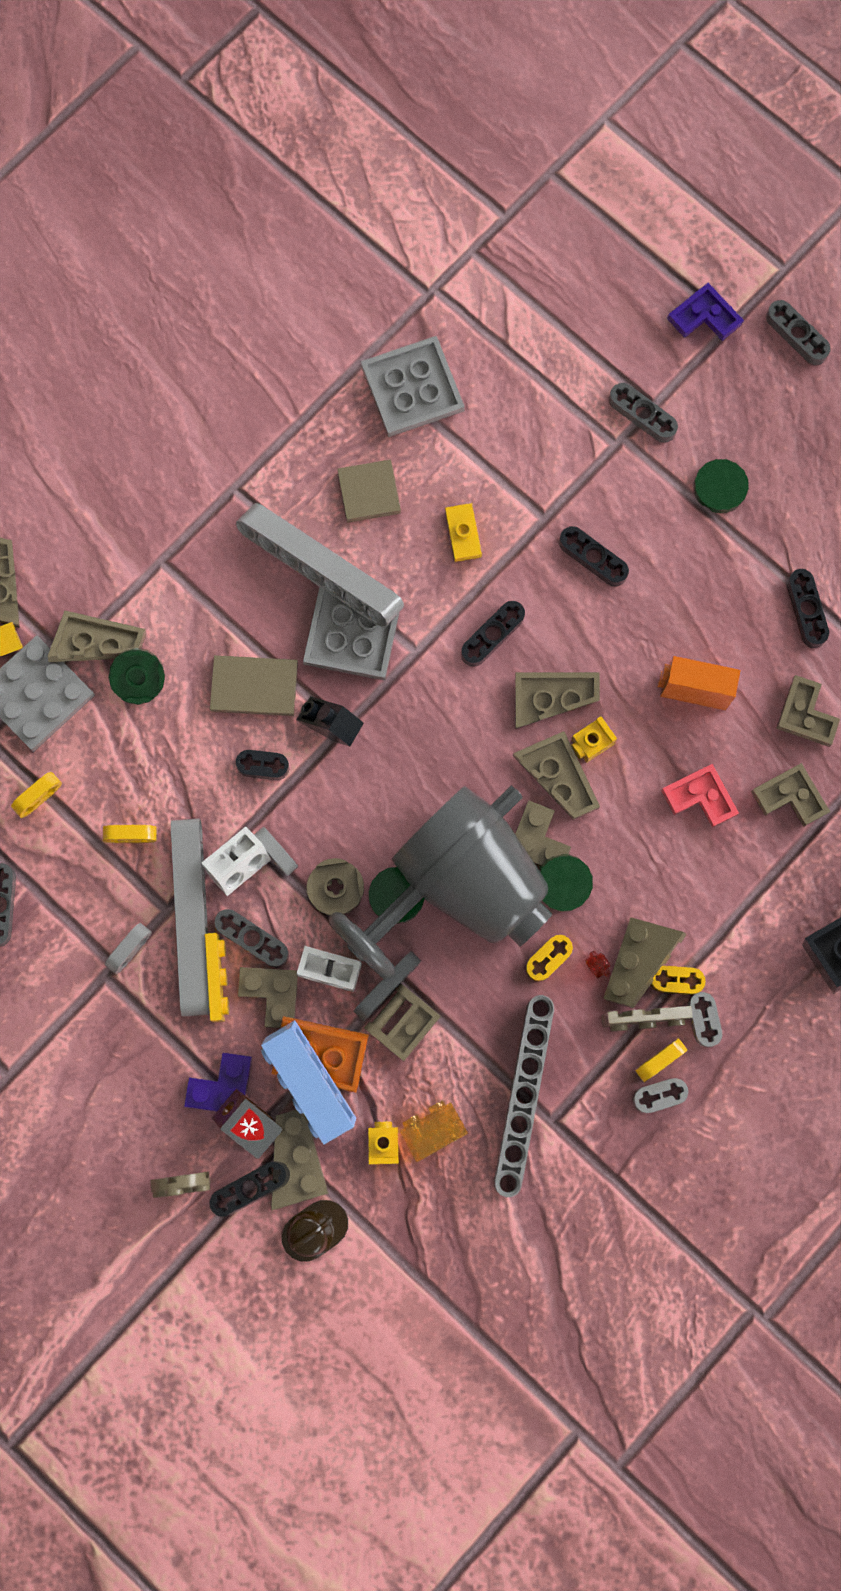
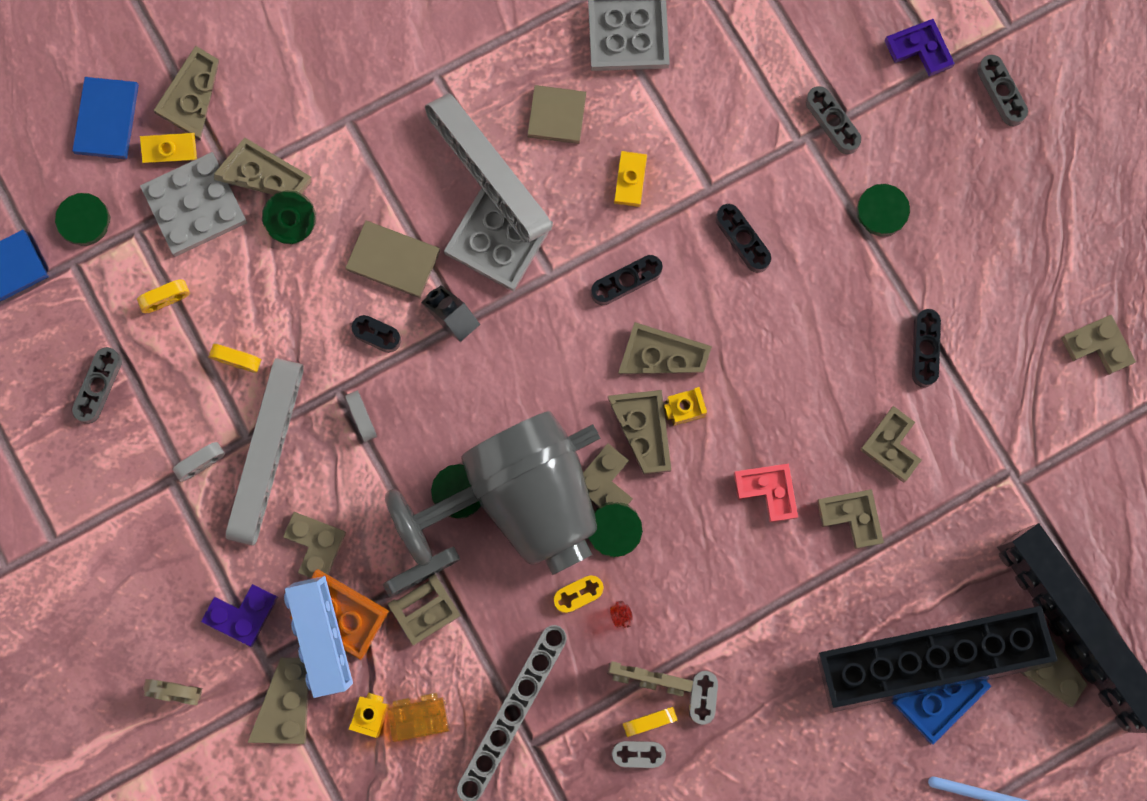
camera: 15 degrees right, 0 degrees up
white brick [202,827,271,896] -> none
yellow plate [205,933,229,1023] -> none
black beam [209,1161,290,1217] -> none
piece [212,1088,282,1158] -> none
dark grey beam [215,909,289,968] -> none
dark brown piece [282,1200,348,1262] -> none
white brick [297,946,362,992] -> none
dark tan plate [307,858,364,916] -> none
dark tan wing [604,917,686,1008] -> none
yellow beam [651,966,706,995] -> none
orange brick [657,656,741,711] -> none

